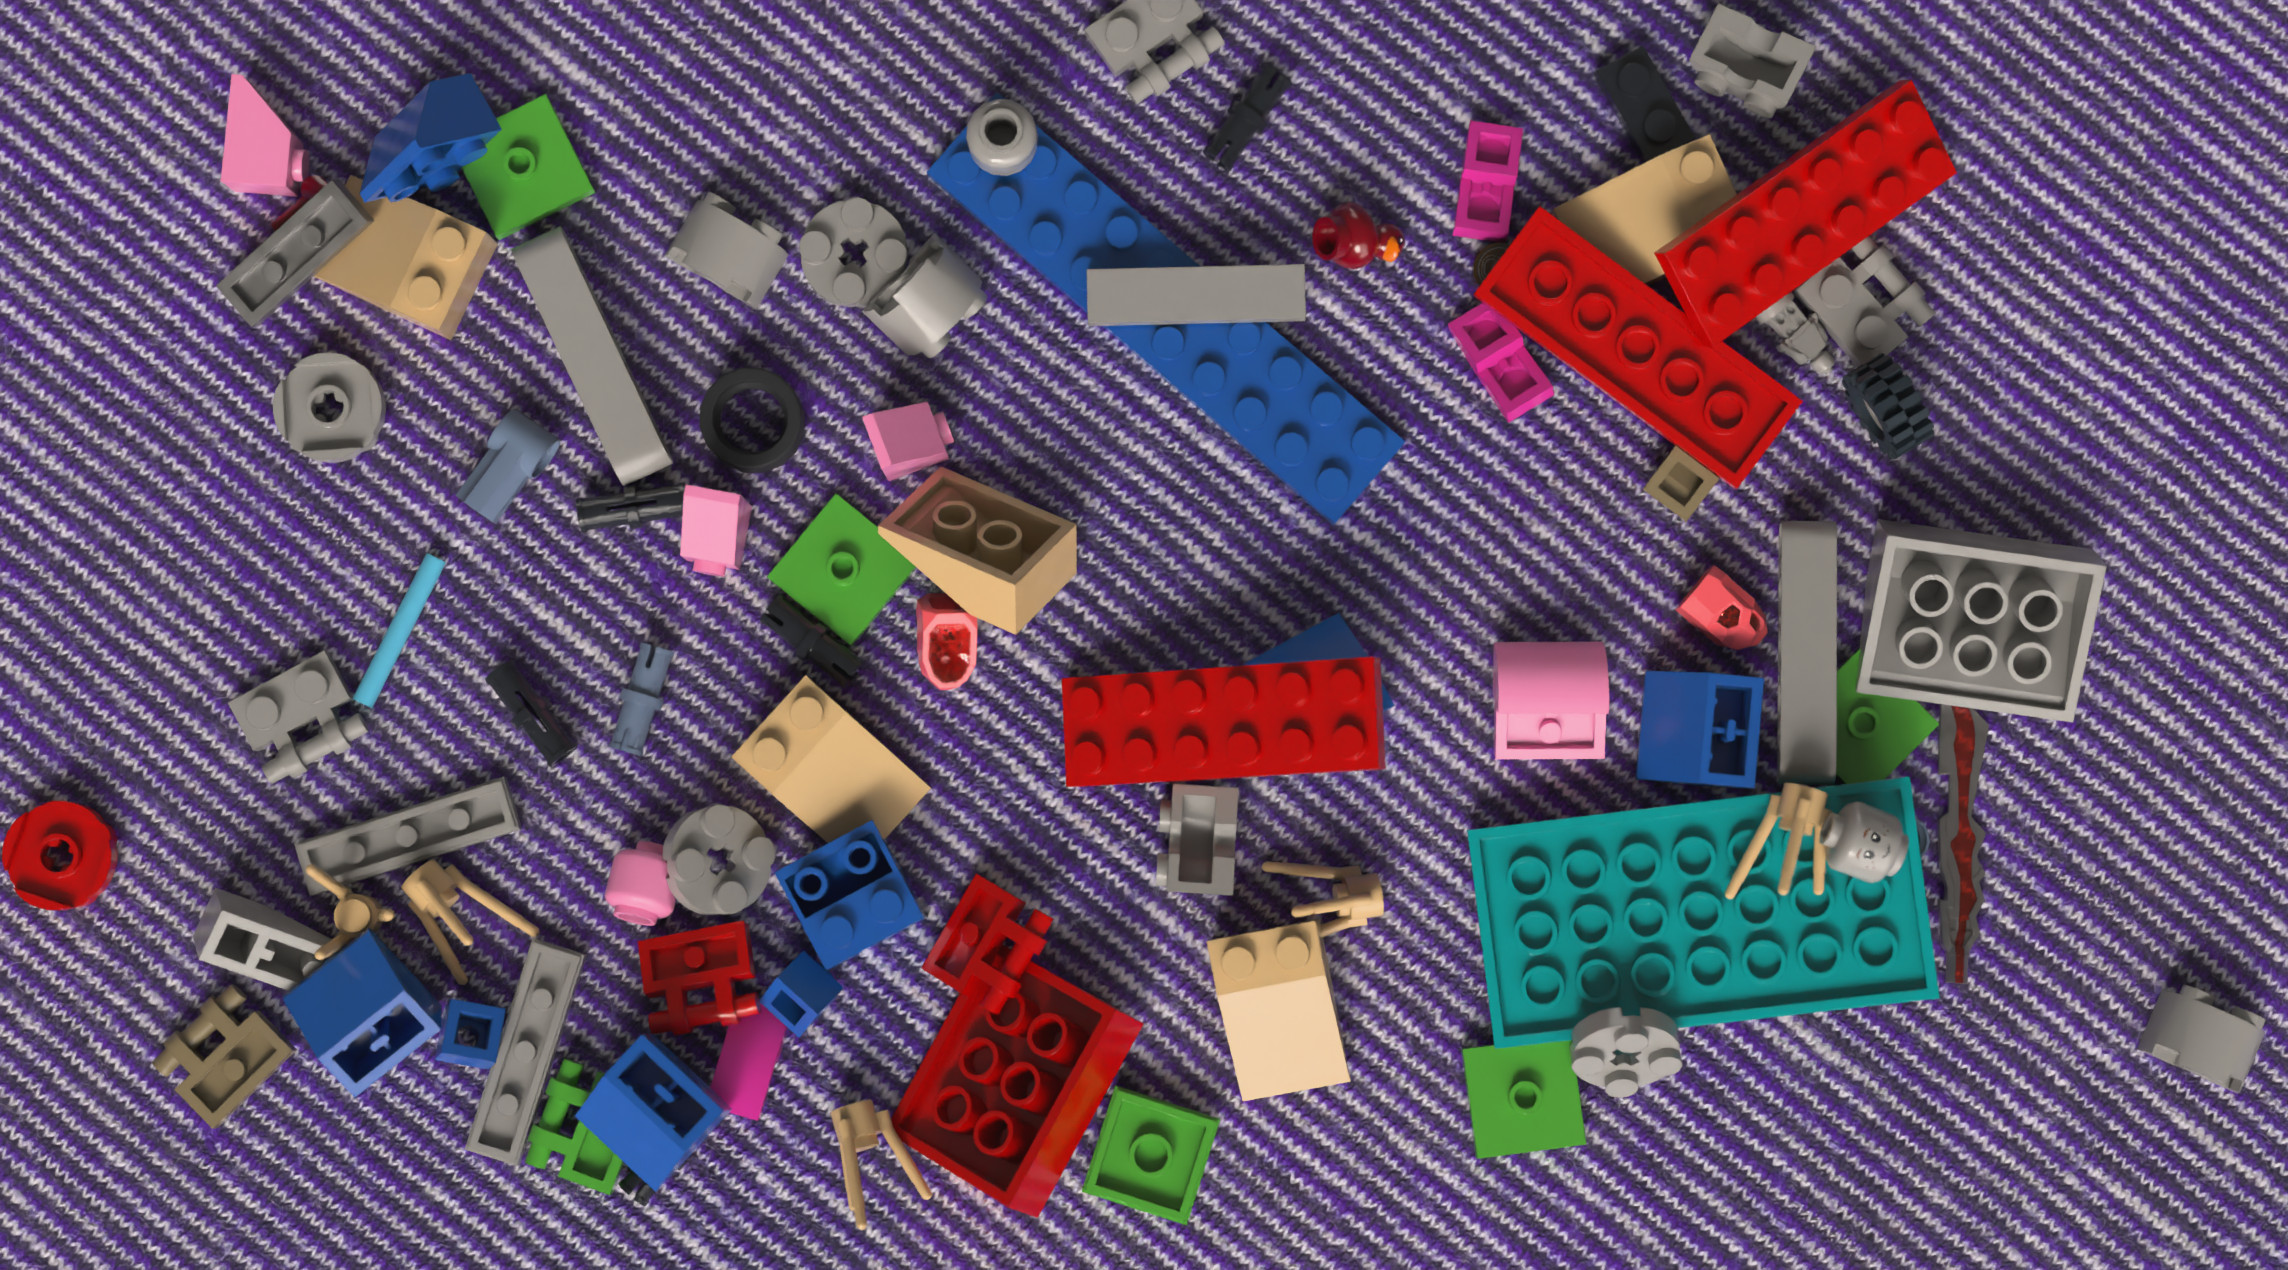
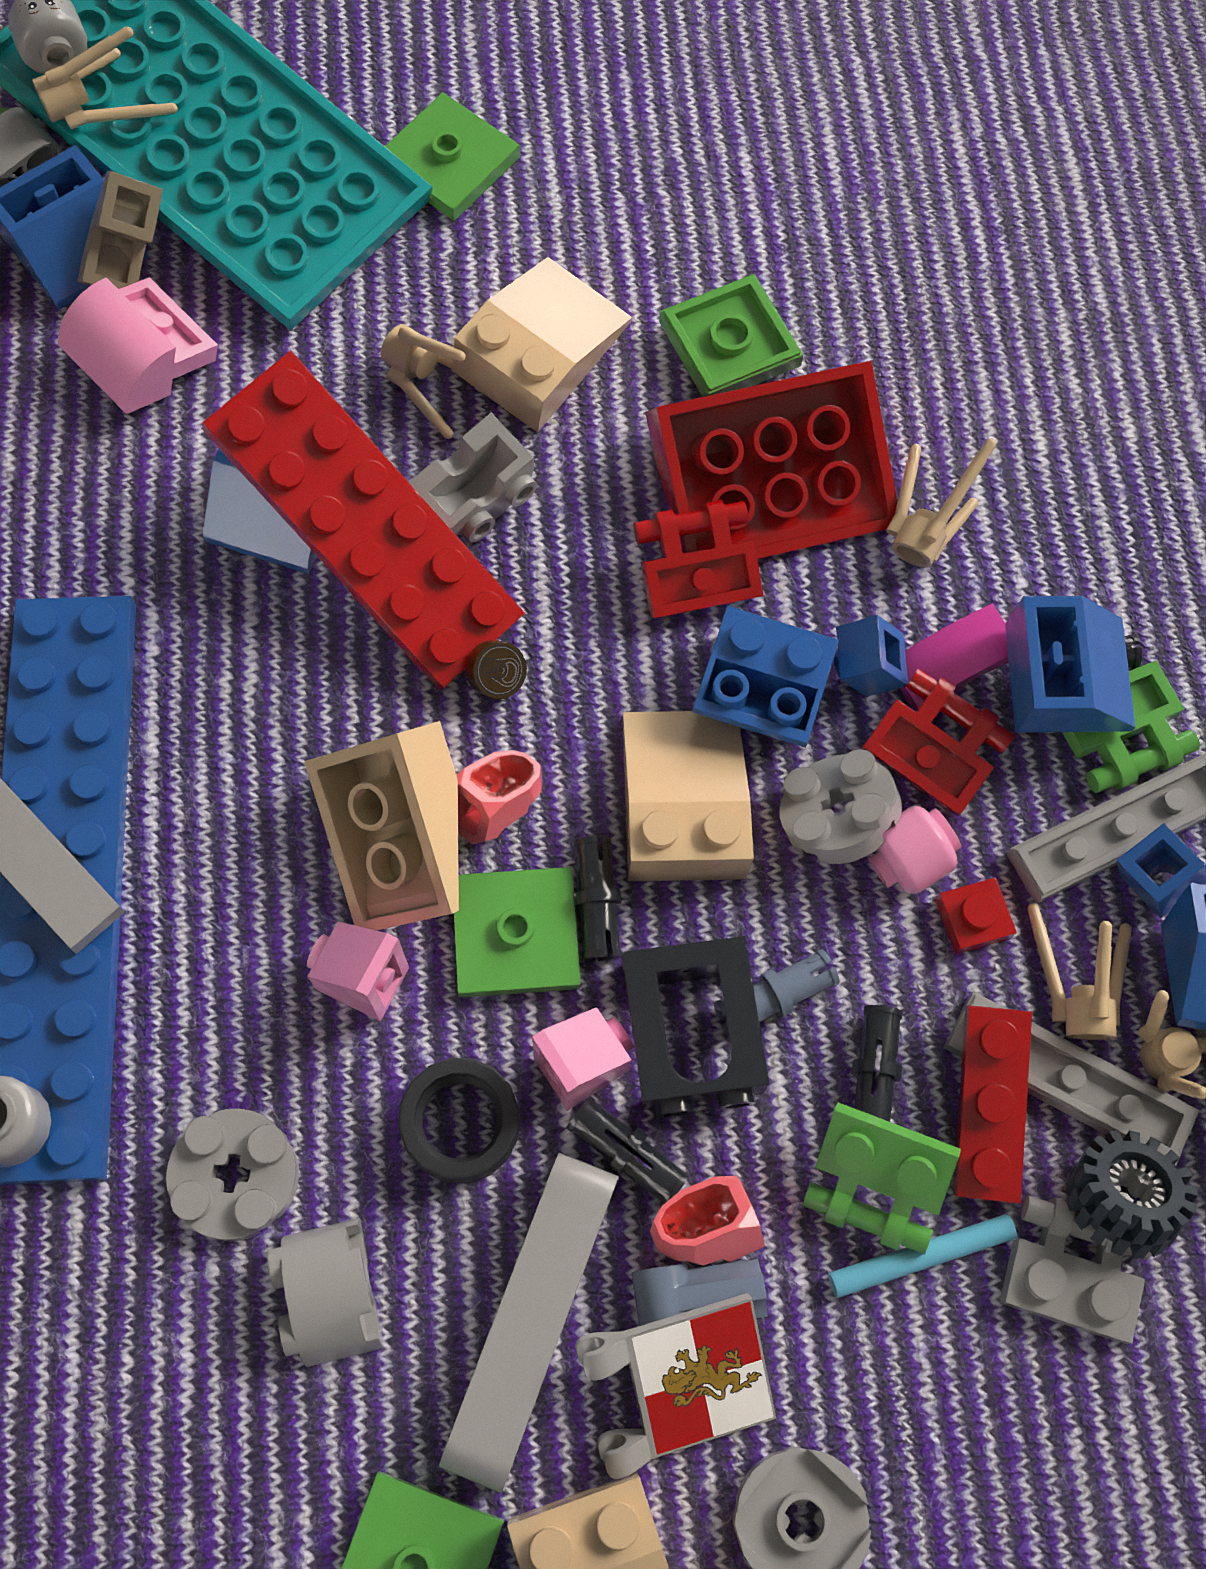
camera: 135 degrees left, 15 degrees down
light grey cylinder [862,233,988,358] -> none
light grey plate [1569,1007,1682,1098] -> none
none -> dark tan slope [77,171,163,289]
none -> dark brown tile [466,640,527,699]
none -> flag [576,1293,776,1479]
none -> black panel [621,936,770,1118]
none -> rock [650,1176,765,1266]
none -> bright green plate [802,1102,961,1254]
none -> red plate [935,877,1017,955]
none -> red plate [953,1005,1032,1204]
none -> black bush [1065,1130,1198,1259]

